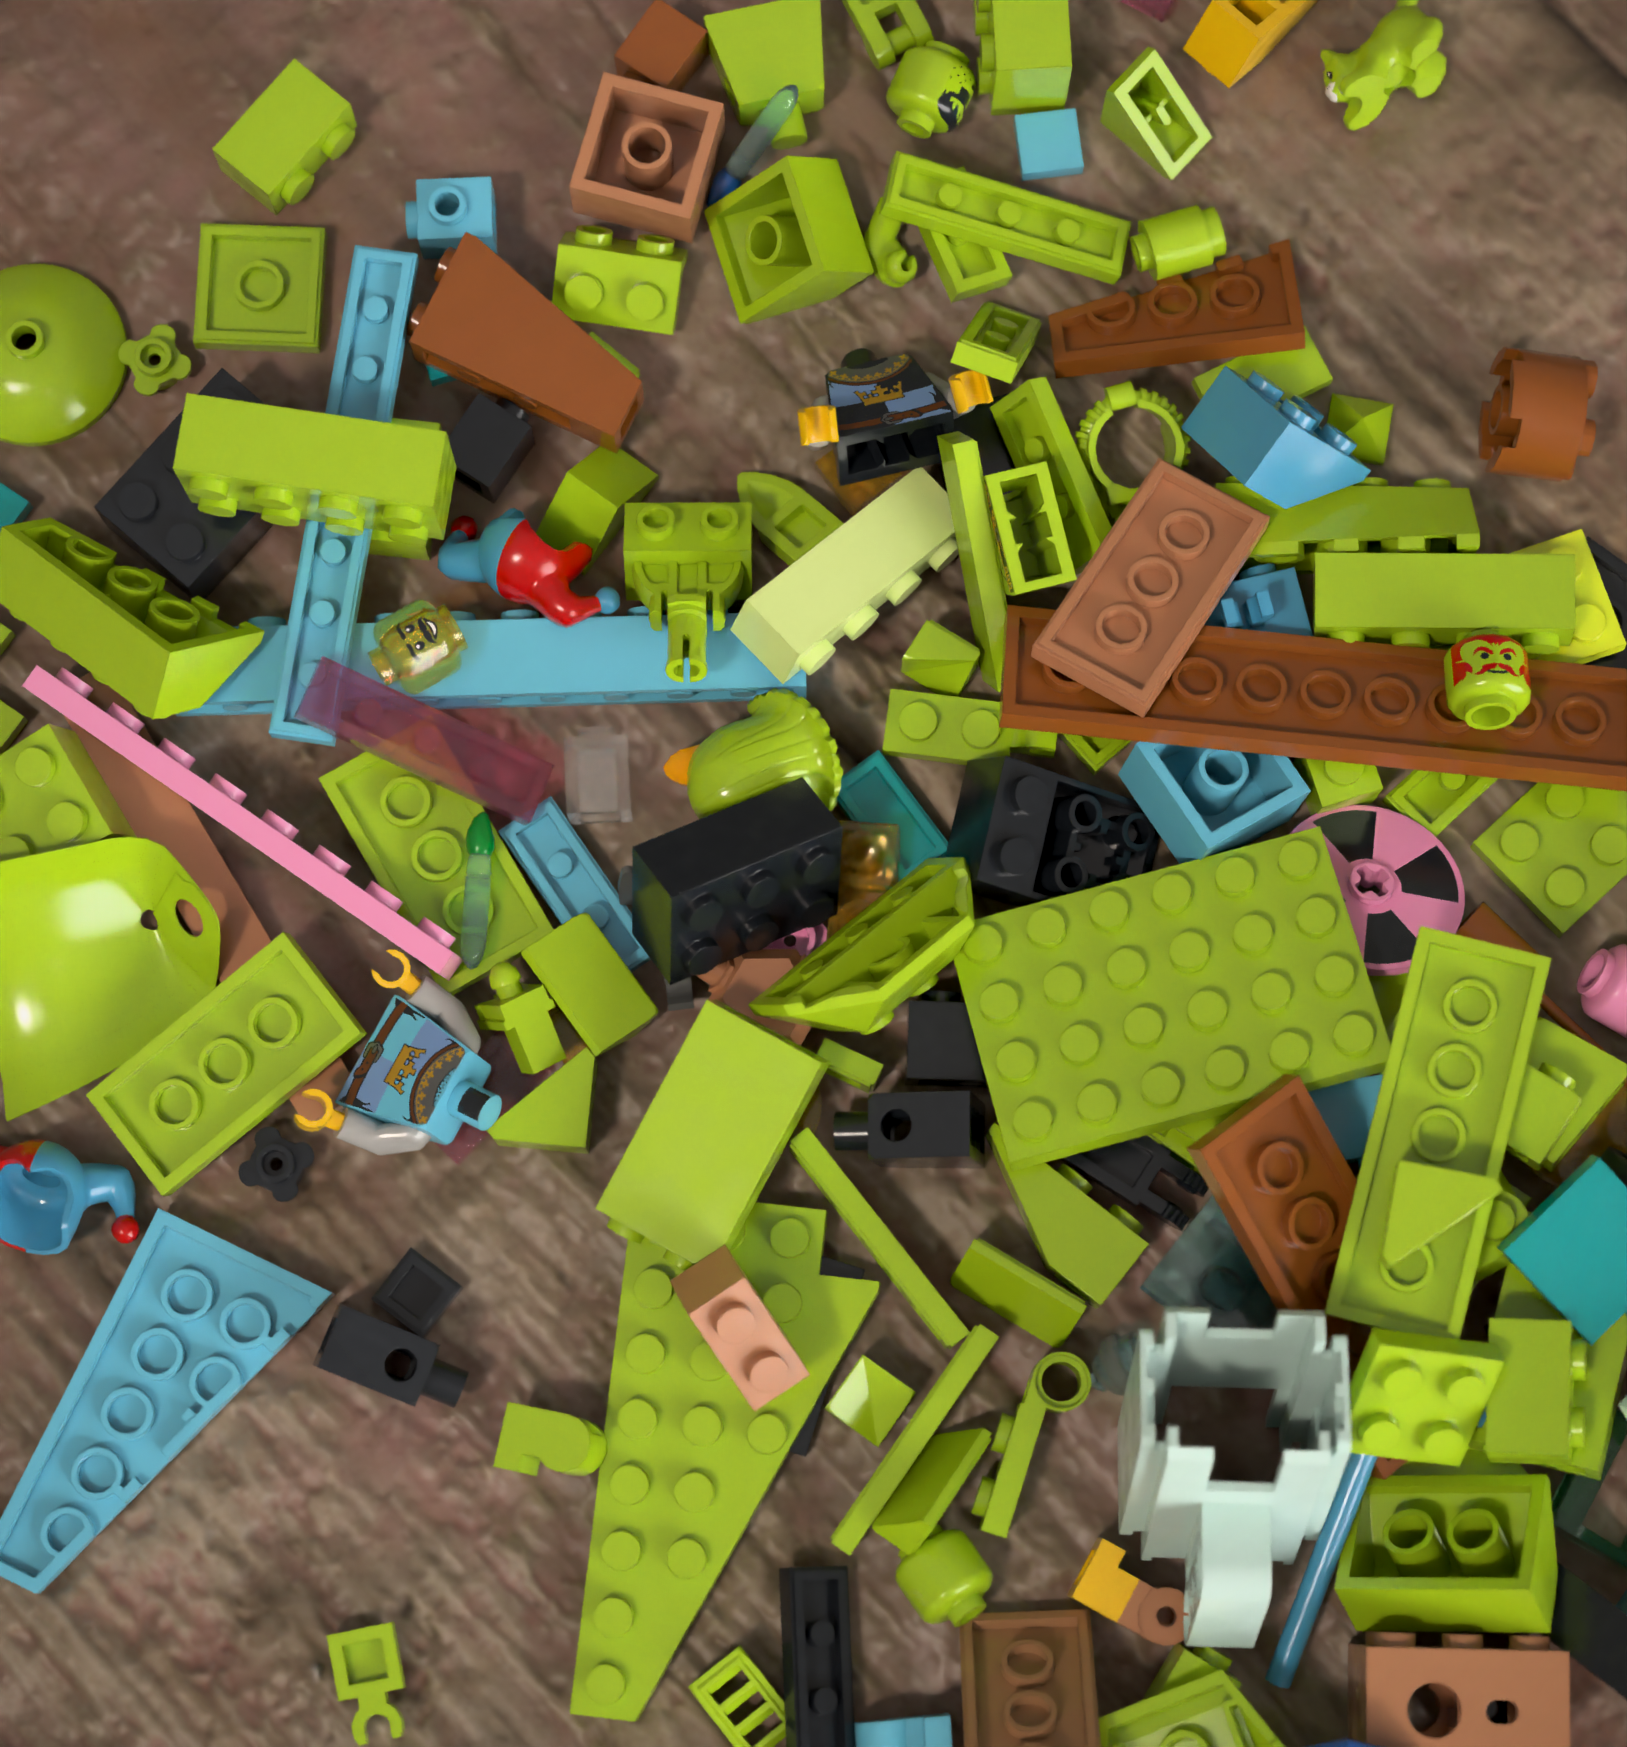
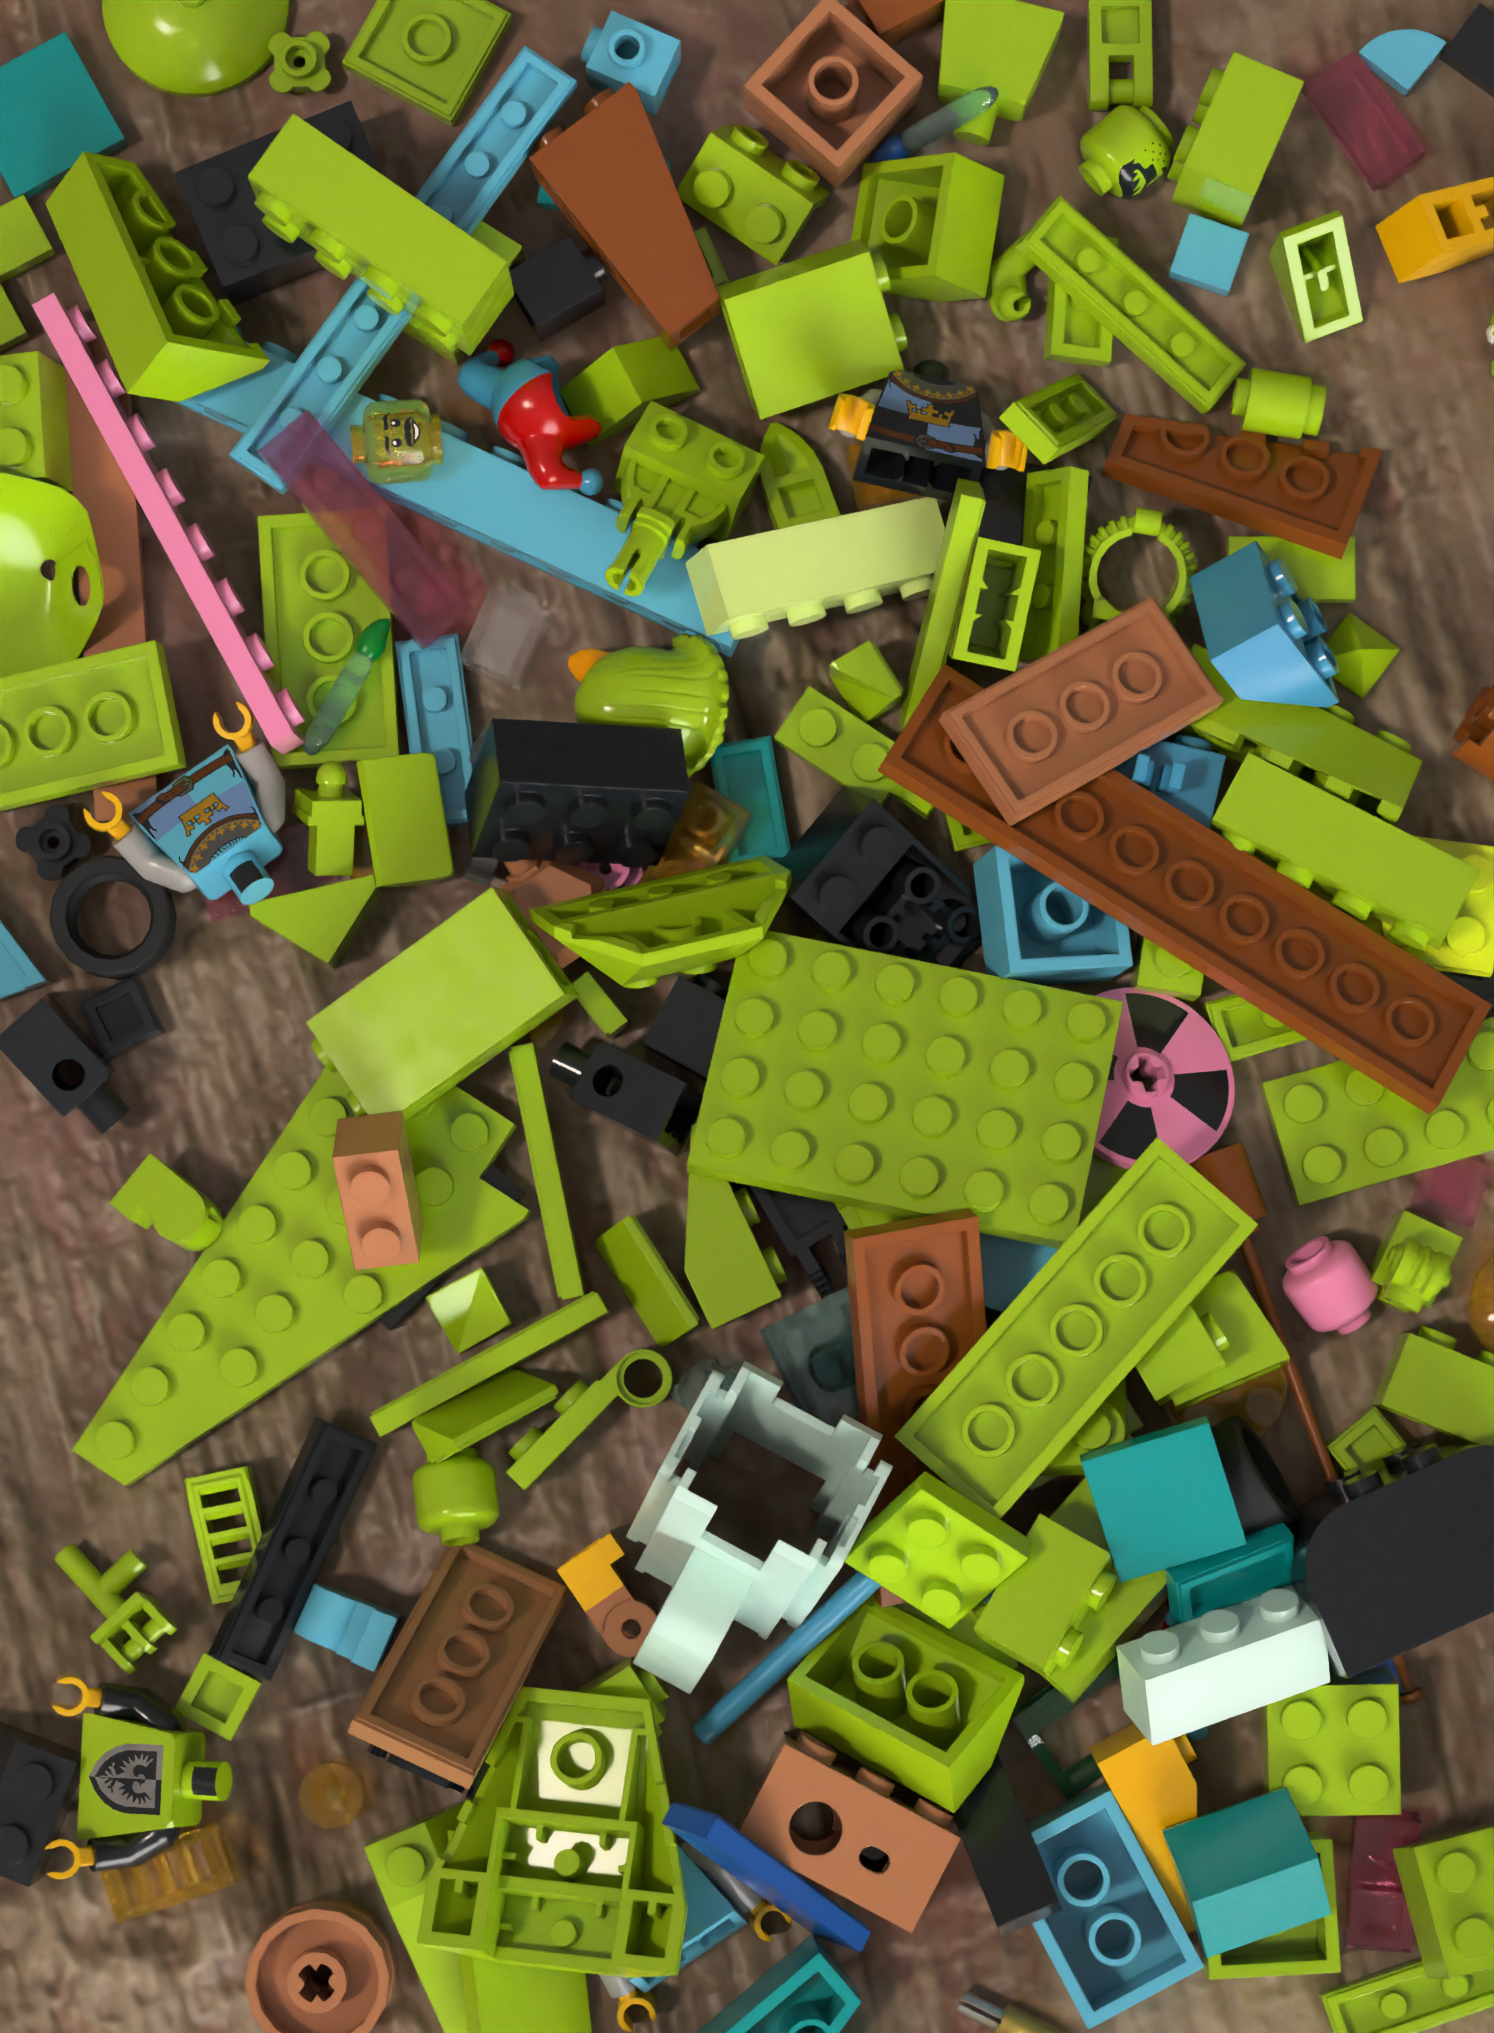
camera: 30 degrees right, 5 degrees up
lime slope [1379,1160,1503,1270] -> none
lime head [1444,629,1531,730] -> none
none -> black tyre [49,855,177,980]
none -> lime brick [716,239,908,420]

